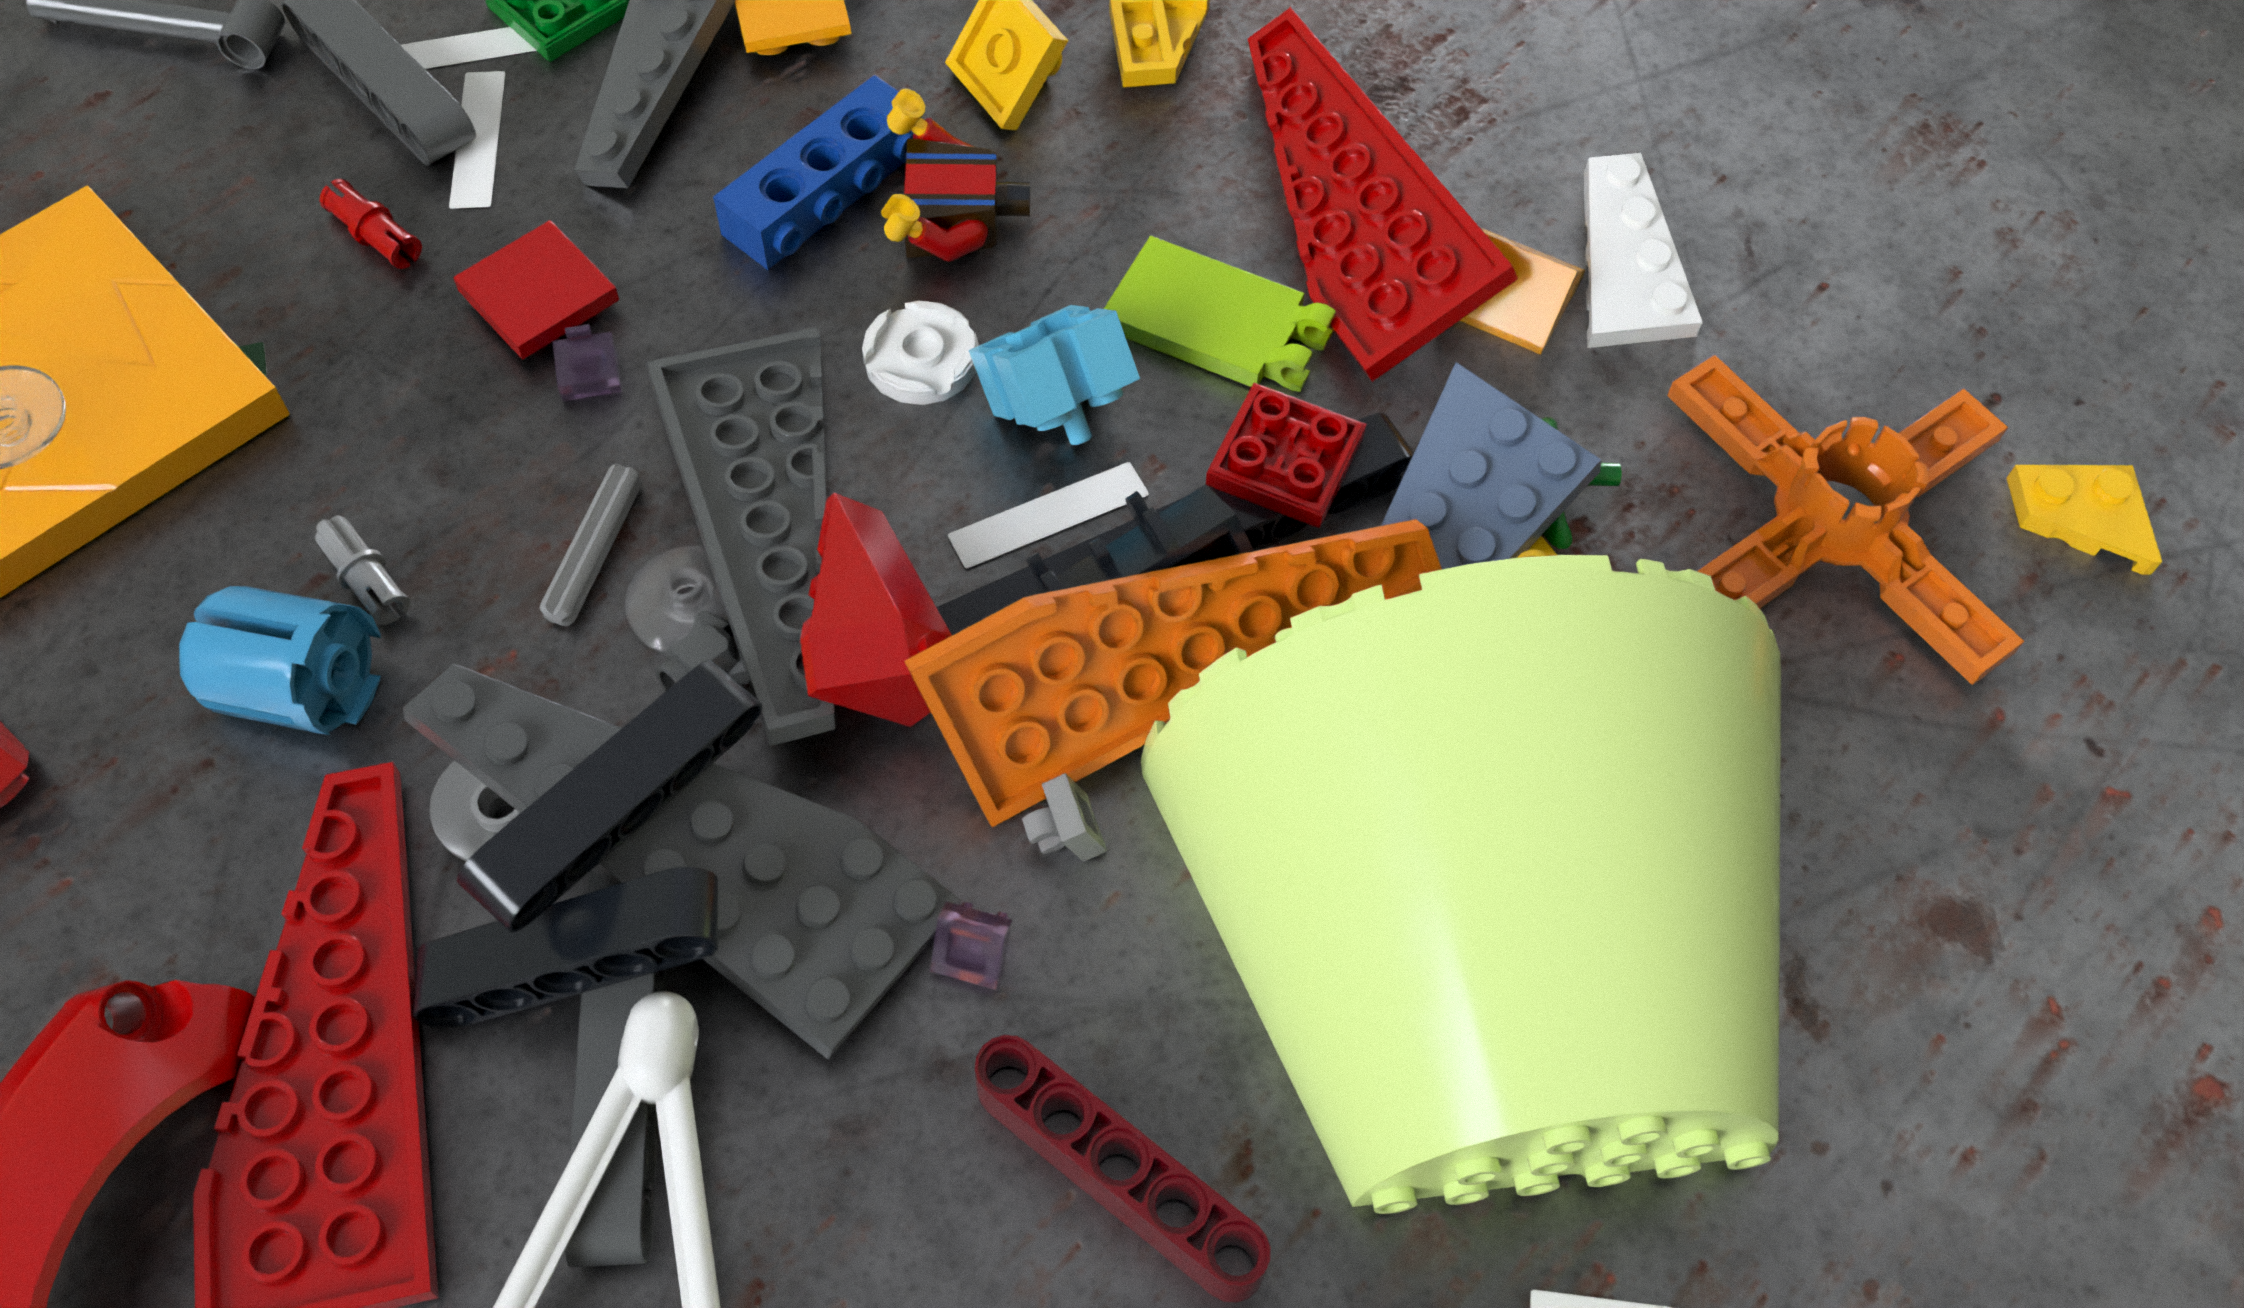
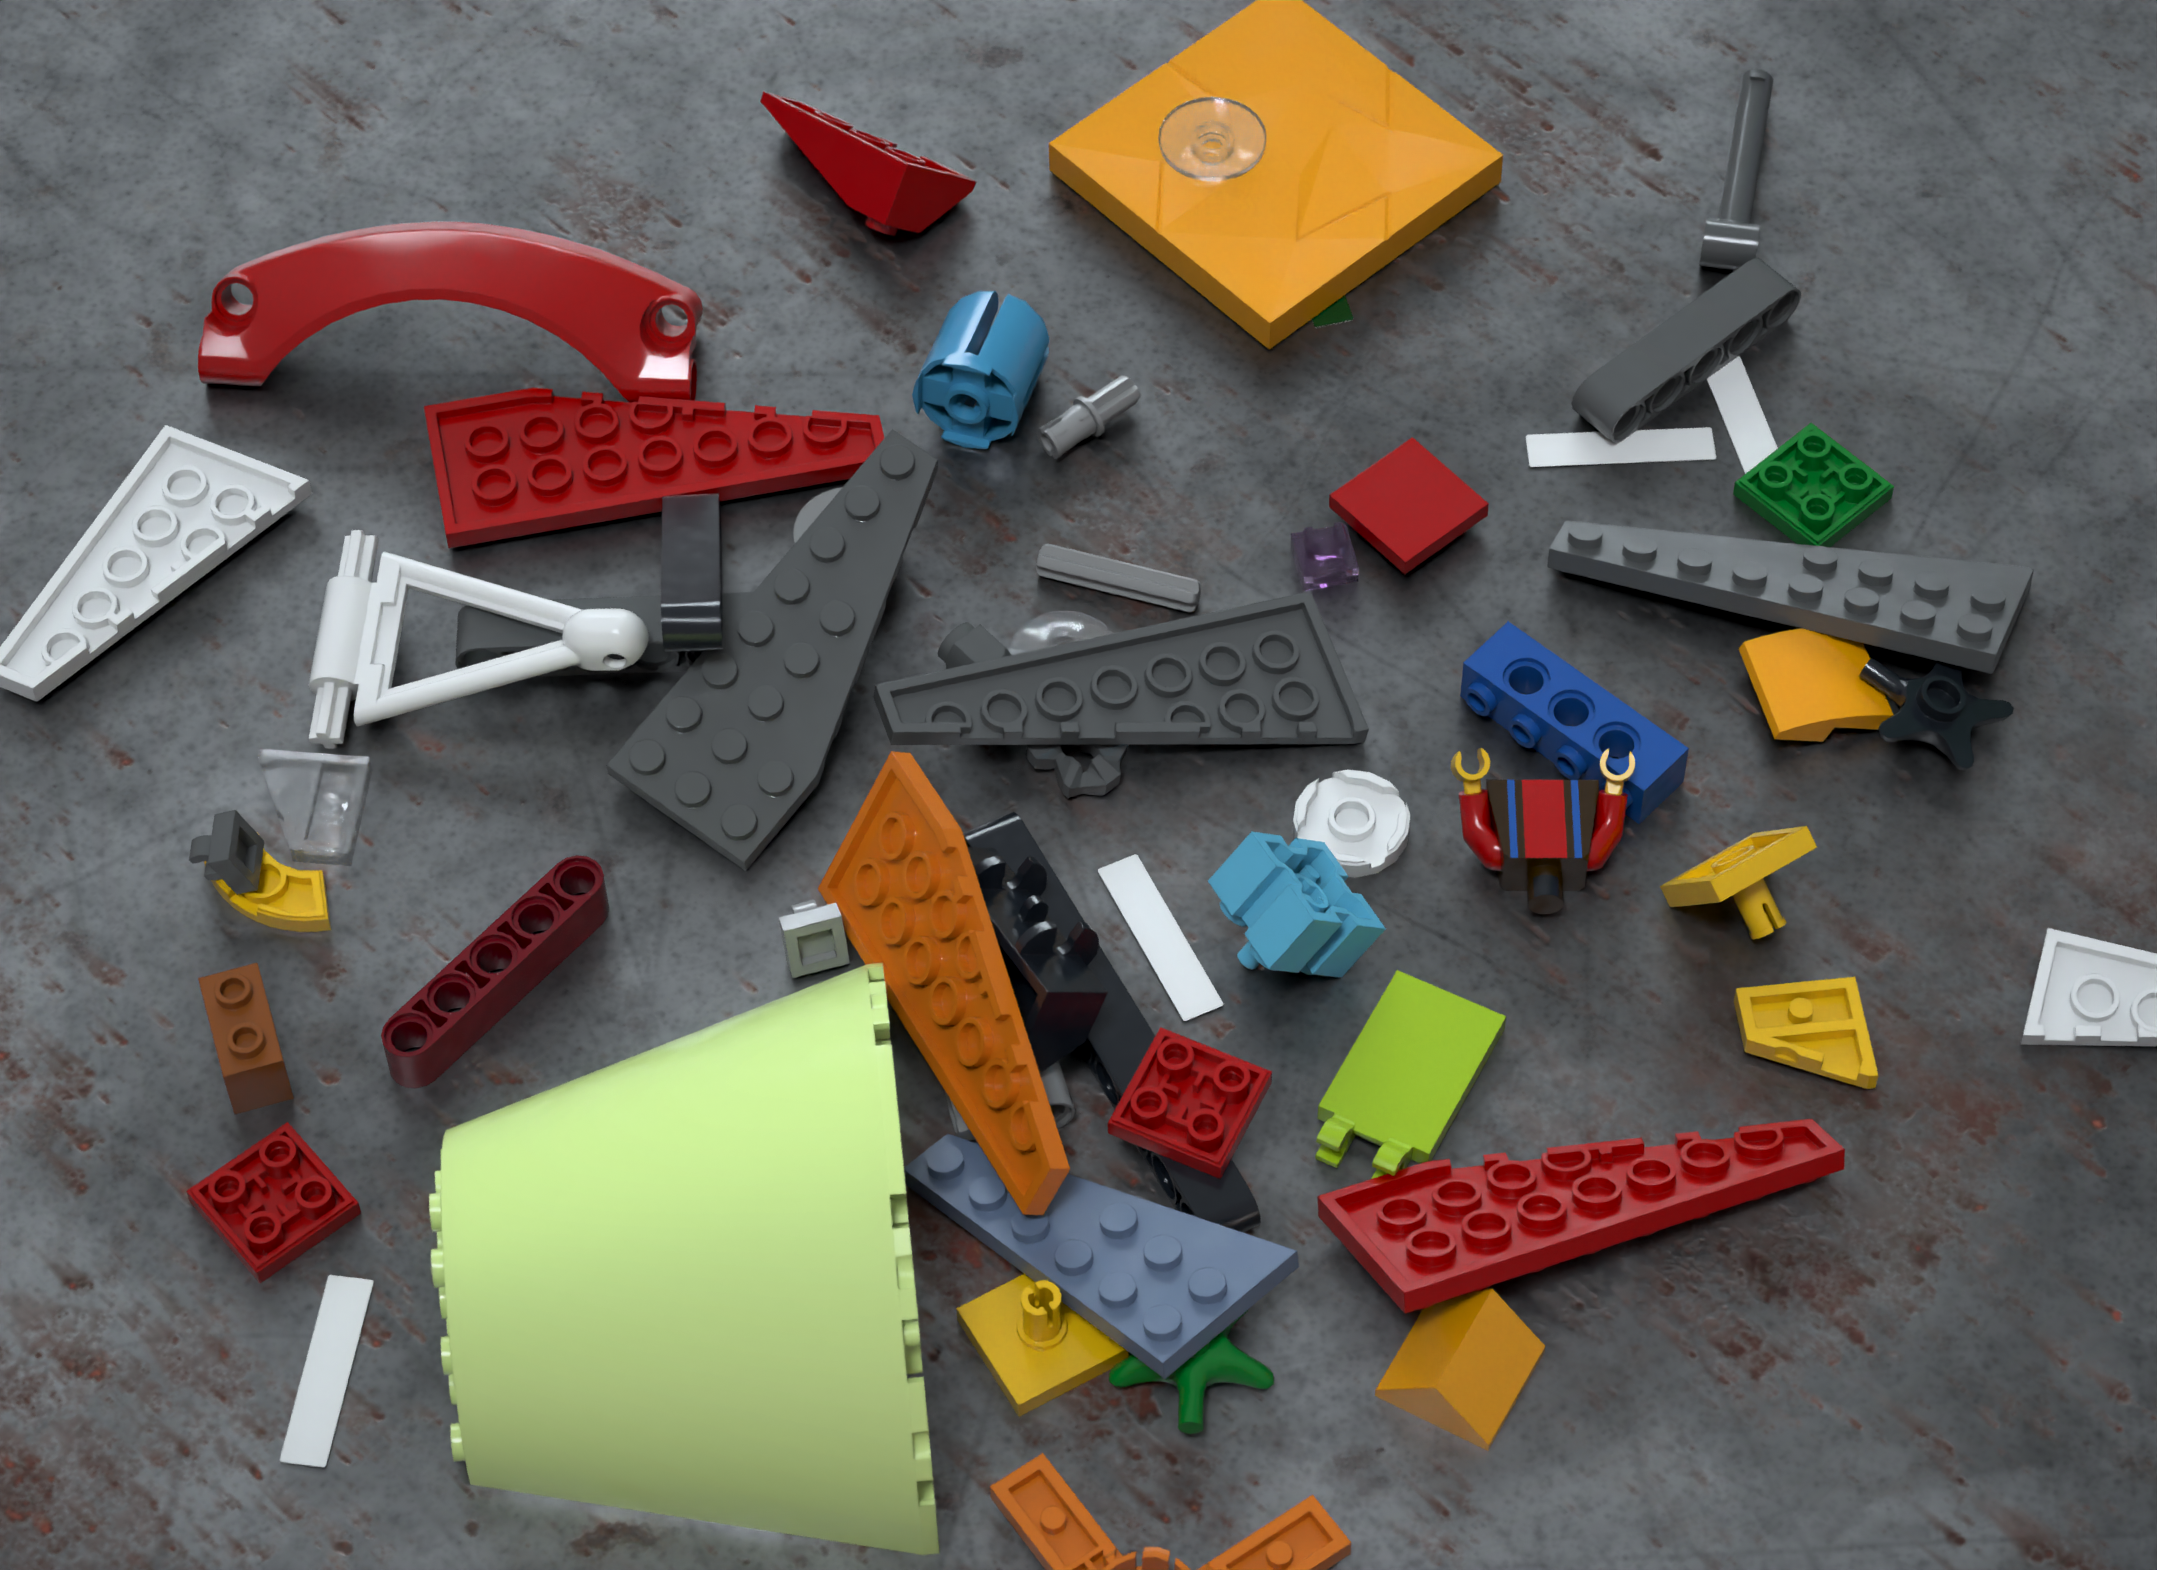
camera: 95 degrees right, 5 degrees down
red pin [319,178,422,269] -> none
black beam [457,660,763,933] -> none
red wedge [800,492,952,727] -> none
clear purple tile [930,901,1012,990] -> none
white wing [1584,153,1703,348] -> none

